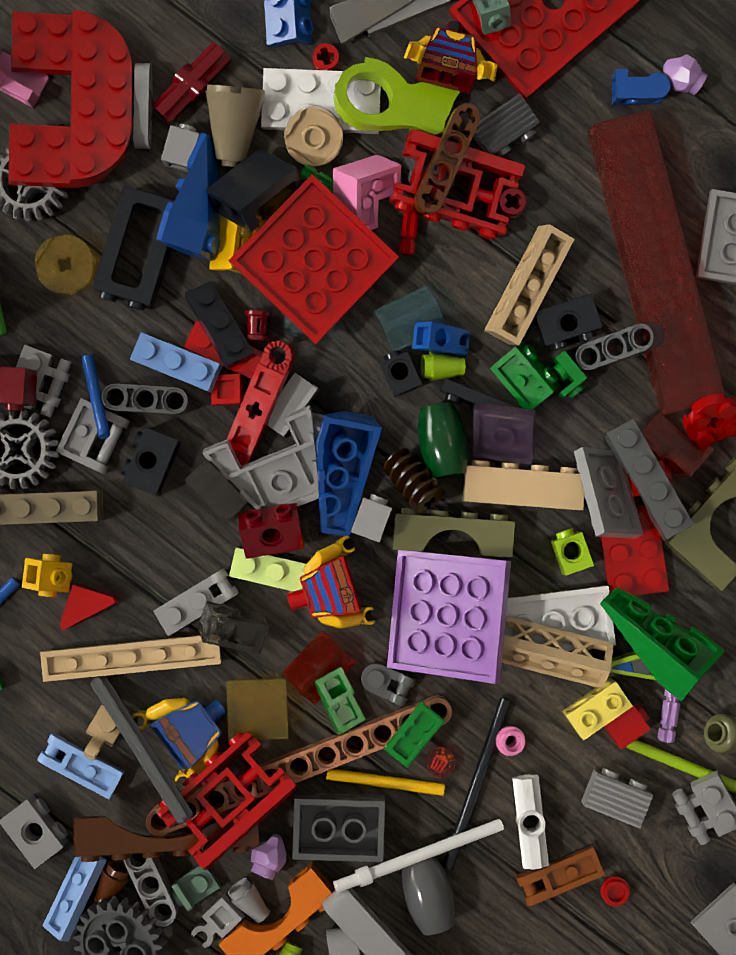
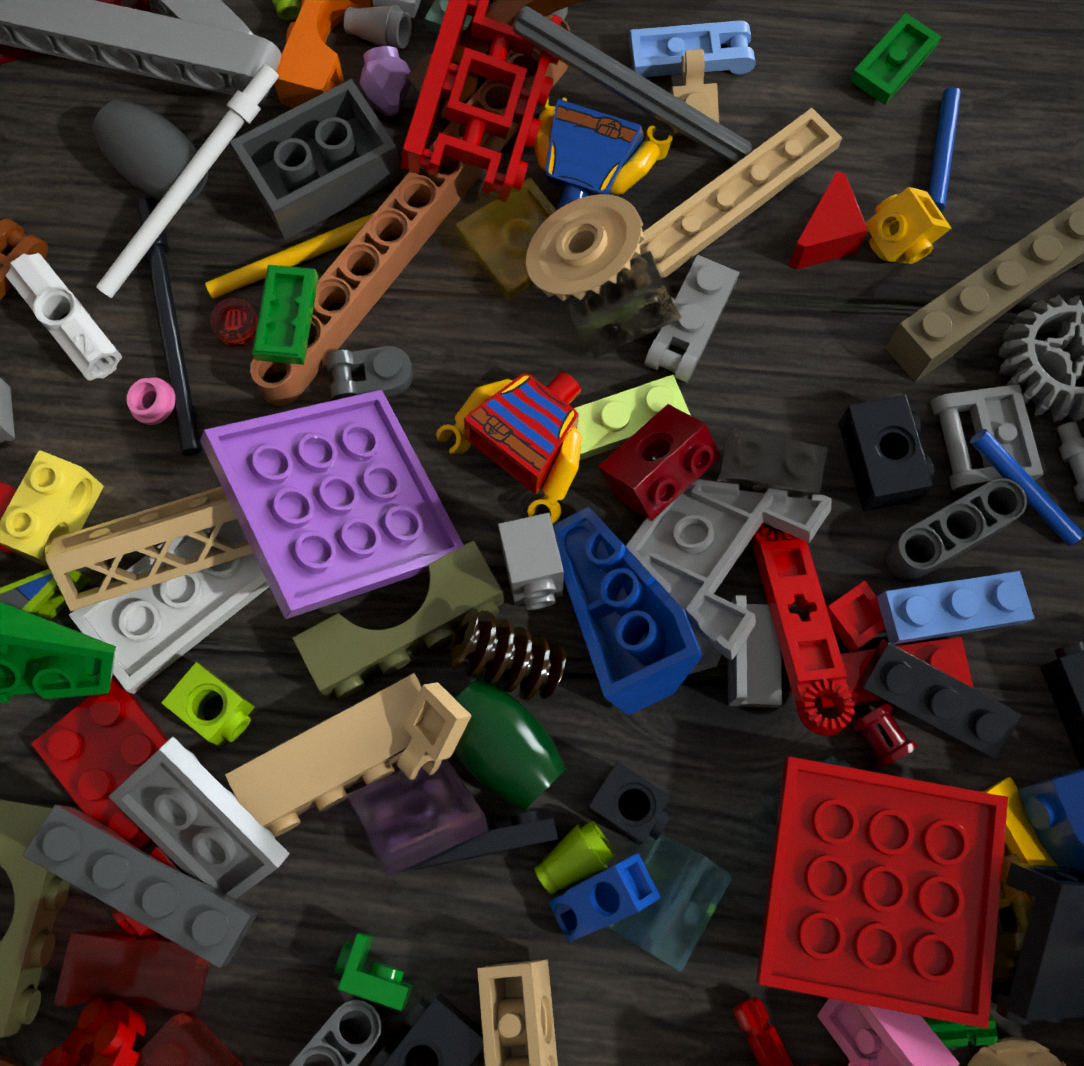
camera: 150 degrees right, 15 degrees down
clear red panel [283,631,356,705] -> none
green slope [314,667,366,734] -> none
green bracket [490,341,560,412] -> none
none -> tan plate [397,682,472,780]
none -> tan gear [526,194,645,301]

